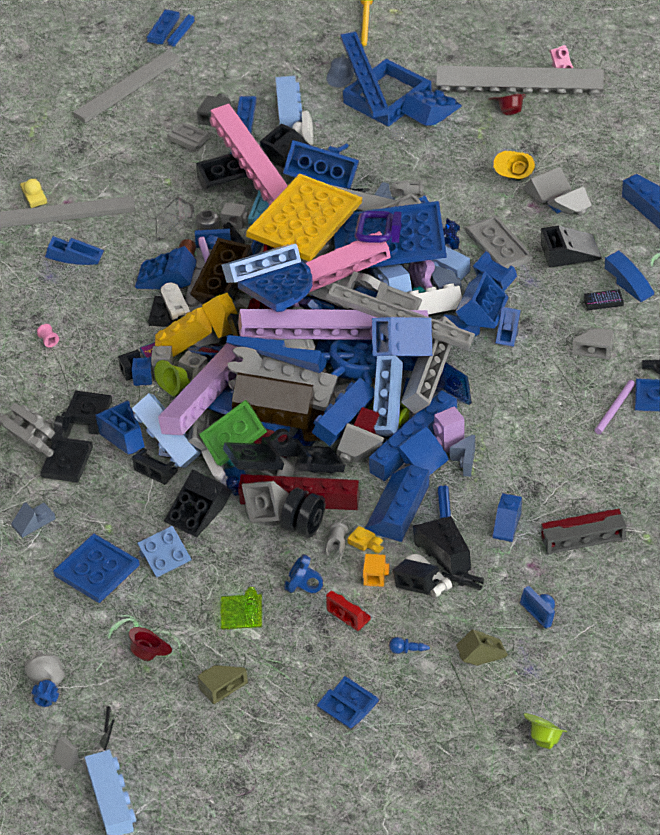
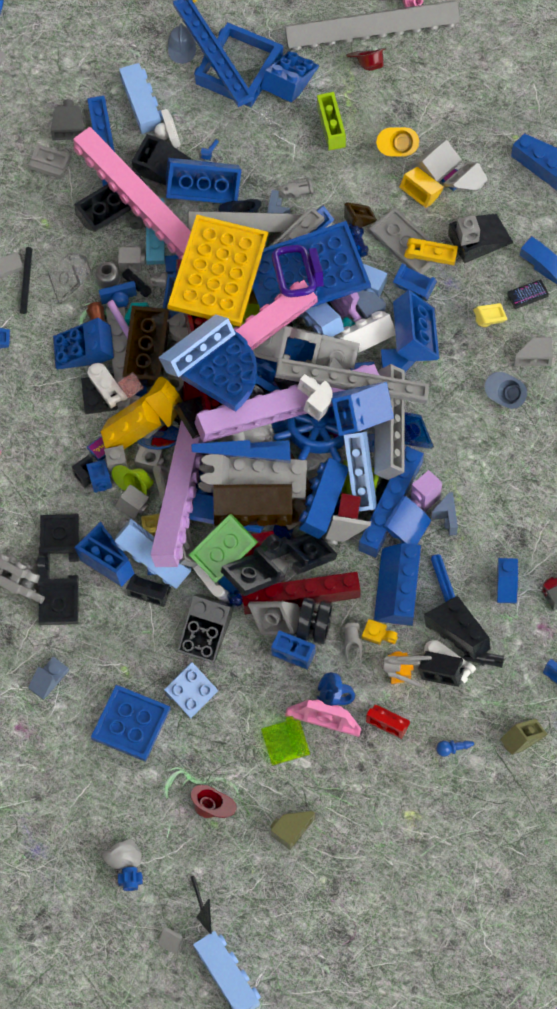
camera: 15 degrees left, 20 degrees up
blue slope [317,676,379,729] -> none
blue slope [495,307,521,347] -> none
none -> black bar [20,247,33,314]
none -> light grey brick [116,484,149,519]
none -> clear red tile [118,372,144,398]
none -> blue brick [271,630,316,670]
none -> bright pink wing [285,700,361,737]
none -> white brick [297,374,333,421]
none -> lime brick [317,92,346,151]
none -> dark brown slope [344,202,377,232]
none -> light grey plant [384,656,432,688]
none -> yellow brick [399,166,444,208]
none -> yellow plate [404,238,458,265]
none -> light grey brick [456,215,480,246]
none -> light yellow tile [473,303,508,327]
none -> sand blue piece [485,372,527,409]

